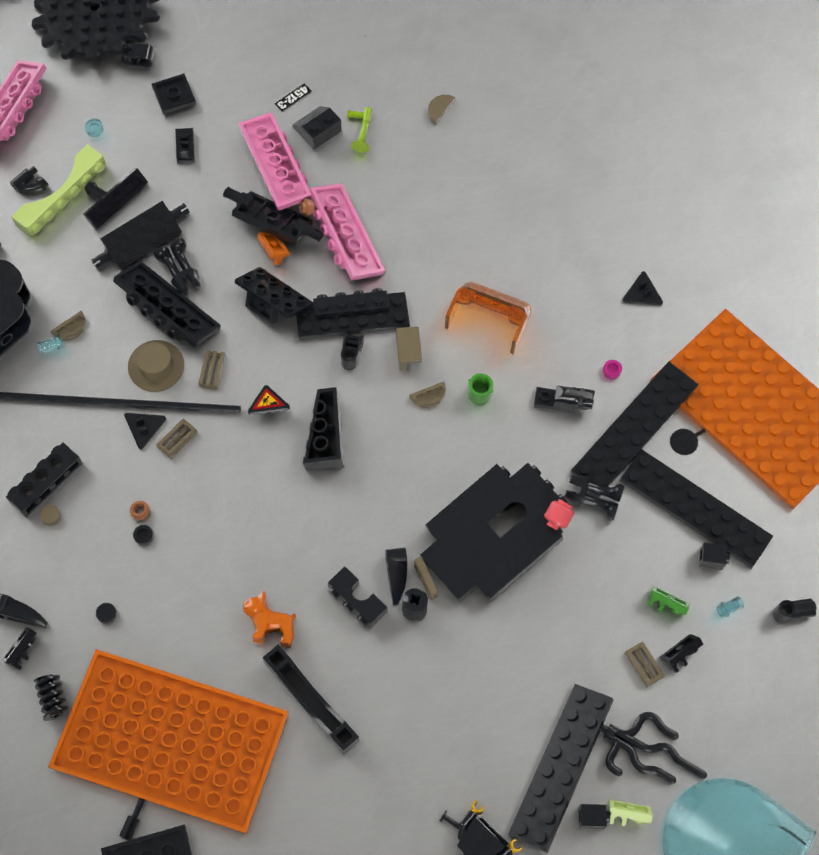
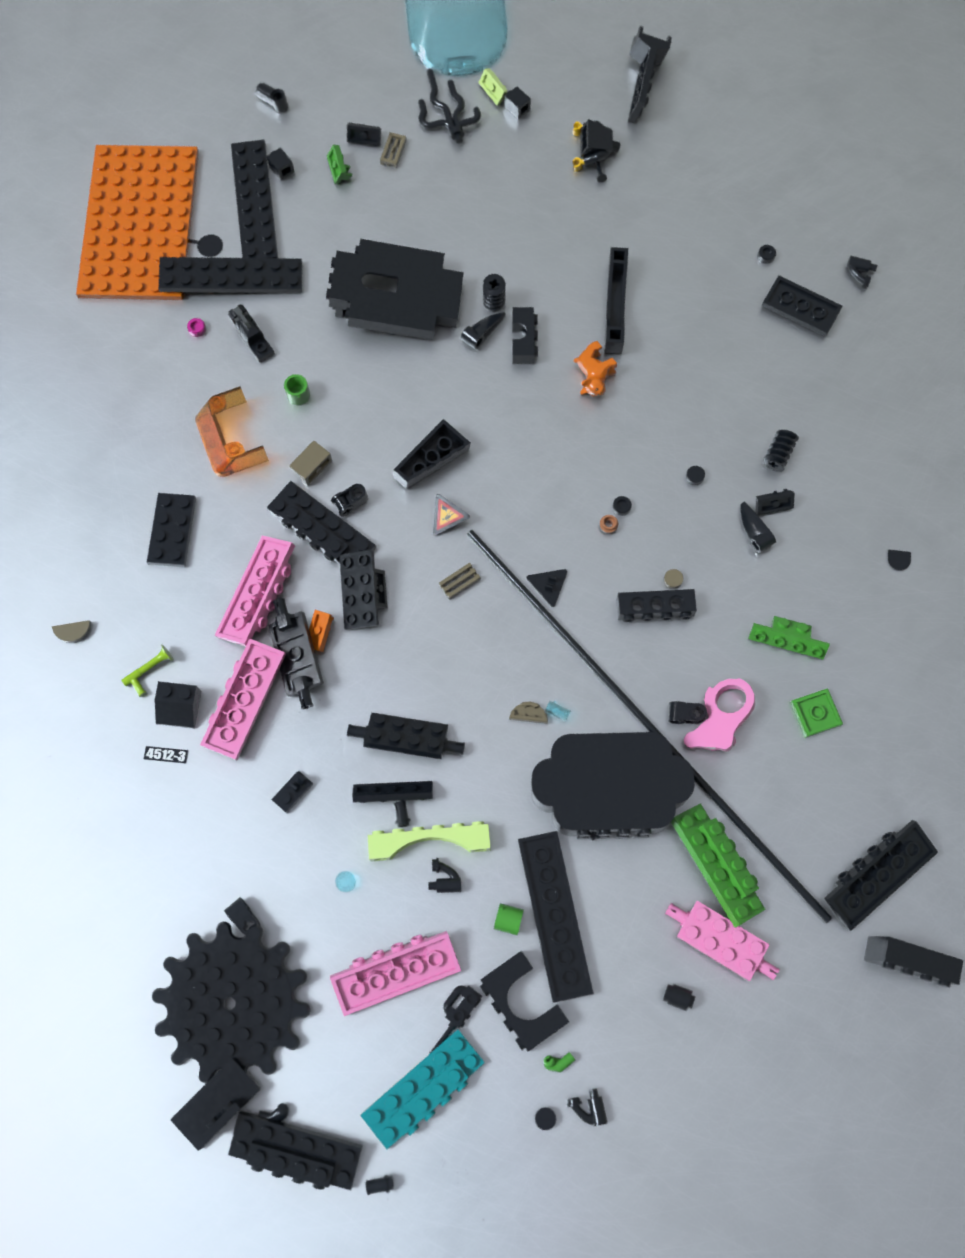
camera: 130 degrees left, 5 degrees up
orange plate [48,649,289,834] -> none
black plate [113,260,221,348] -> none
black axle [119,798,145,840] -> none
dark tan hose [128,340,184,391] -> none
black plate [151,73,196,115] -> none
black piece [153,238,201,294] -> none
dark tan tile [156,418,198,459] -> none
nougat plate [299,198,314,217] -> none
dark tan tile [409,382,446,408] -> none
dark tan tile [414,557,438,600] -> none
black plate [508,684,614,853] -> none
coral head [544,499,574,530] -> none
black piece [564,475,625,520] -> none
black piece [622,271,663,306] -> none
clear light blue pin [717,596,744,617] -> none
none -> black plate [147,493,196,567]

